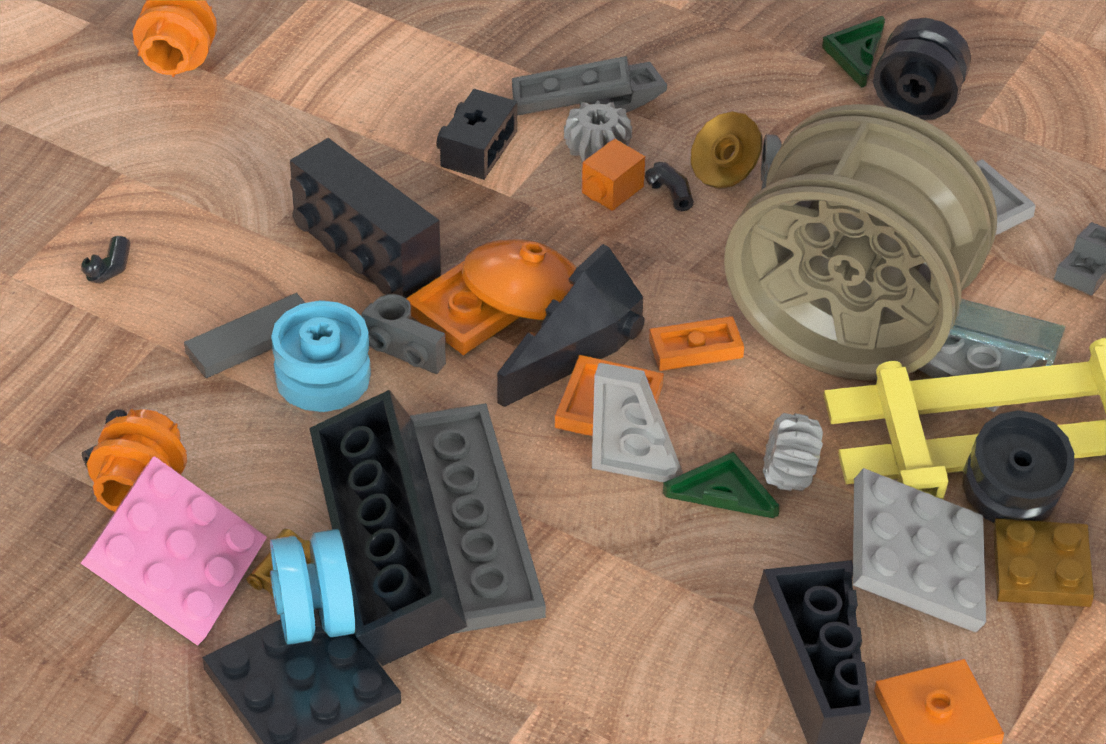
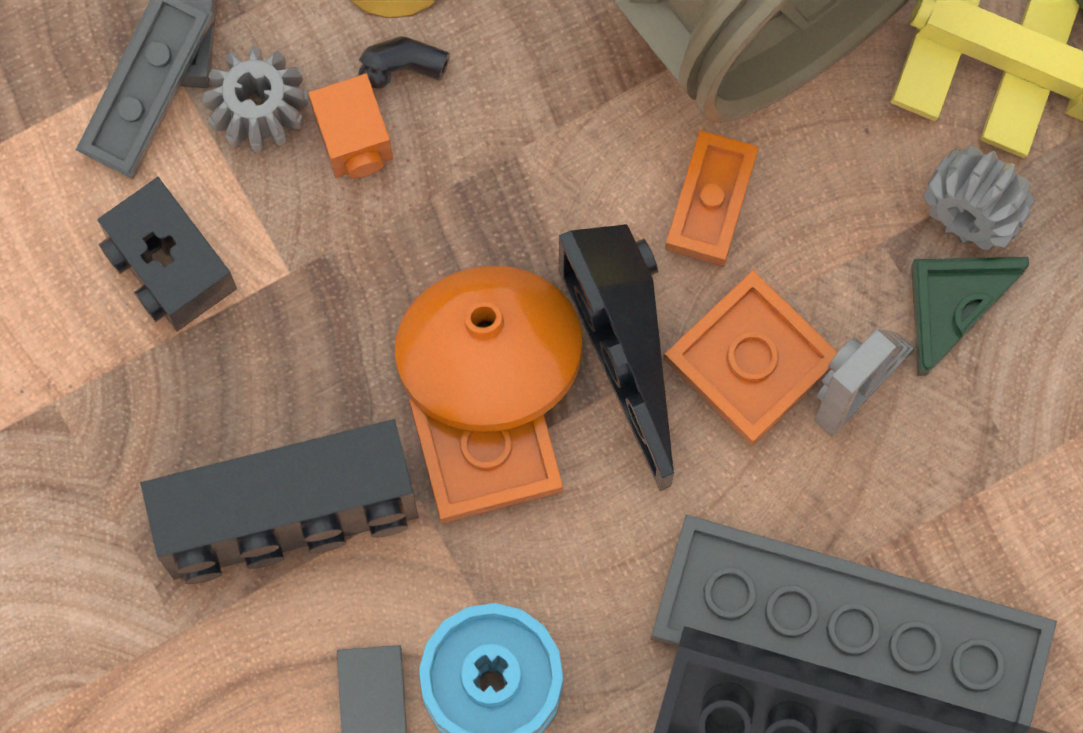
camera: 60 degrees left, 30 degrees up
dark grey plate [362,294,446,374] -> none

